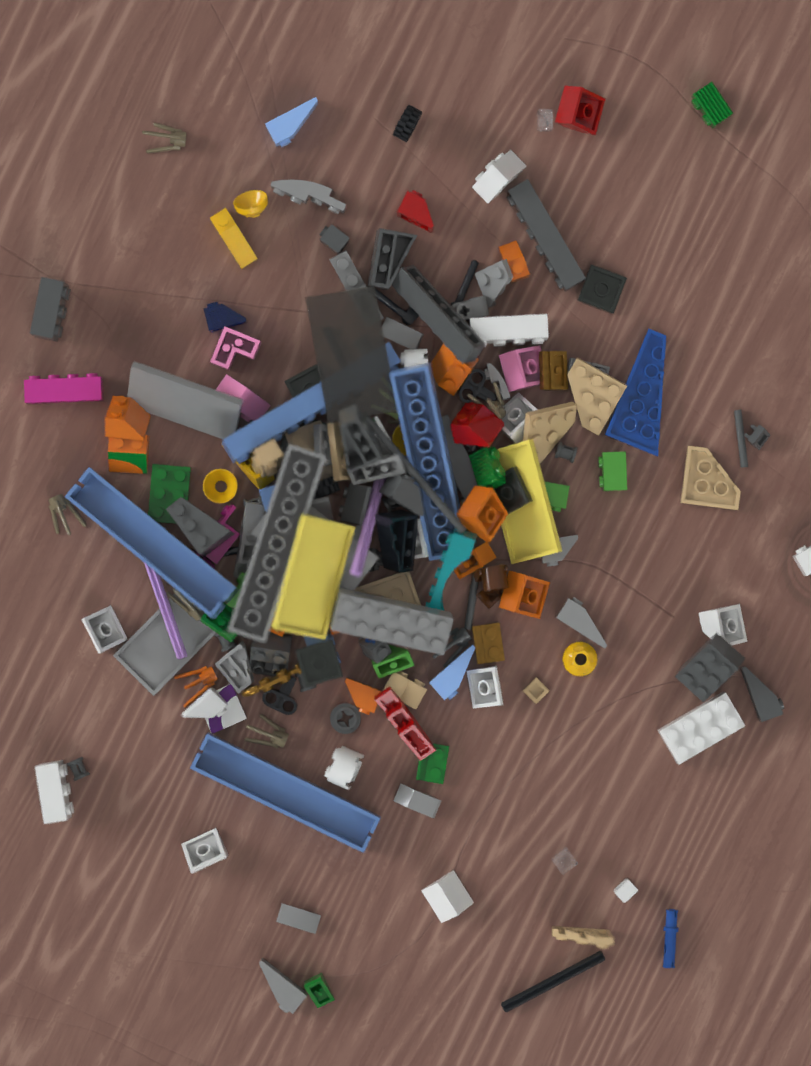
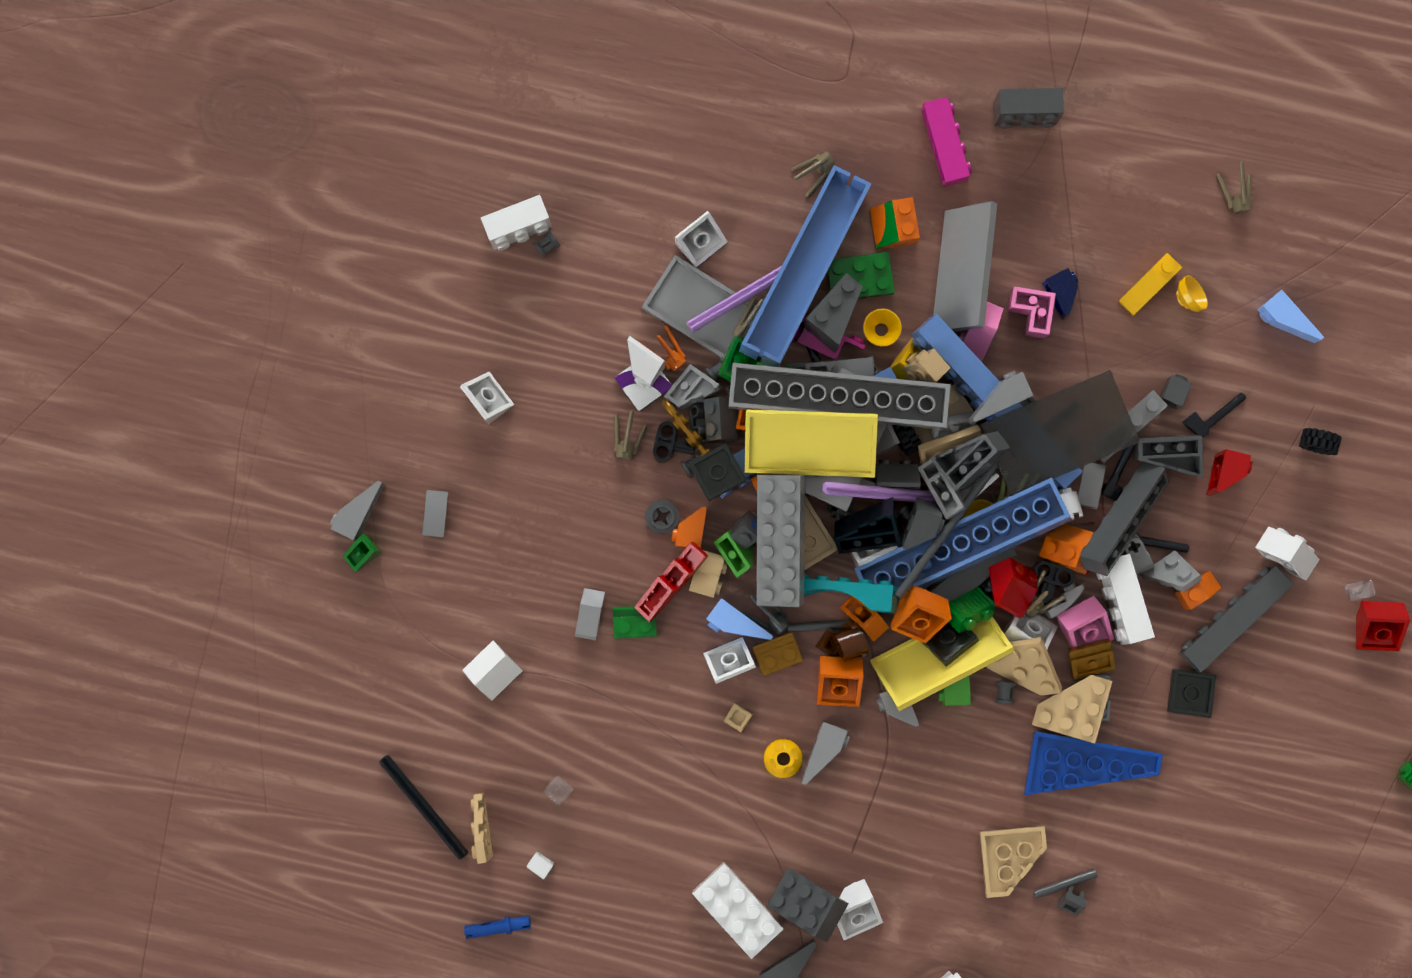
camera: 80 degrees right, 5 degrees down
orange slope [105,396,151,441] -> none
medium blue piece [190,732,381,853] -> none
light grey slope [271,179,347,214] -> none
white brick [324,746,364,790] -> none
bright green piece [598,451,627,491] -> none
none -> light grey slope [968,370,1034,423]
none -> black piece [1183,393,1246,438]

